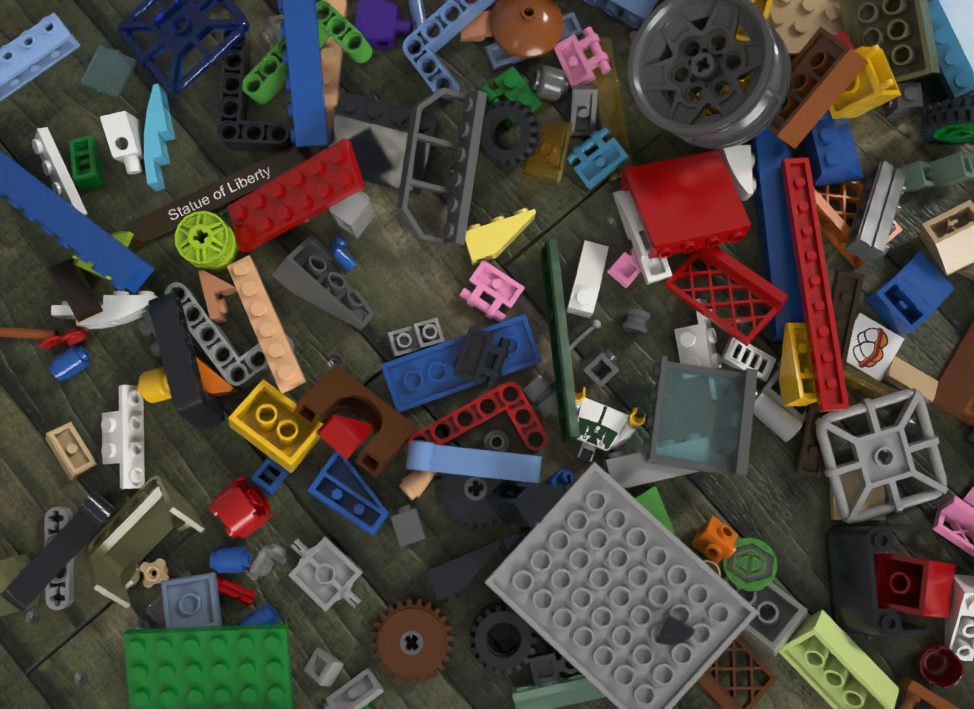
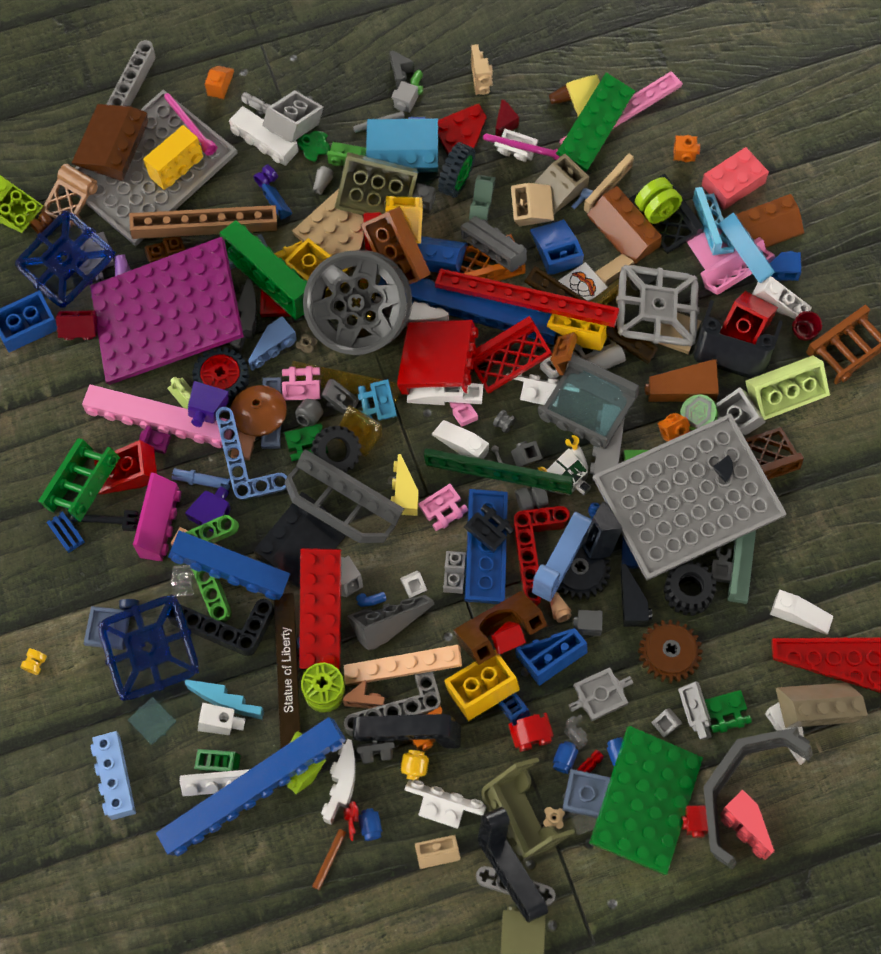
camera: 65 degrees left, 15 degrees down
dark brown tile [49,258,103,323] -> none
dark grey plate [484,430,510,452] -> none
none -> white slope [400,571,427,598]
none -> dark orange panel [550,332,578,376]
none -> dark orange slope [645,360,719,402]

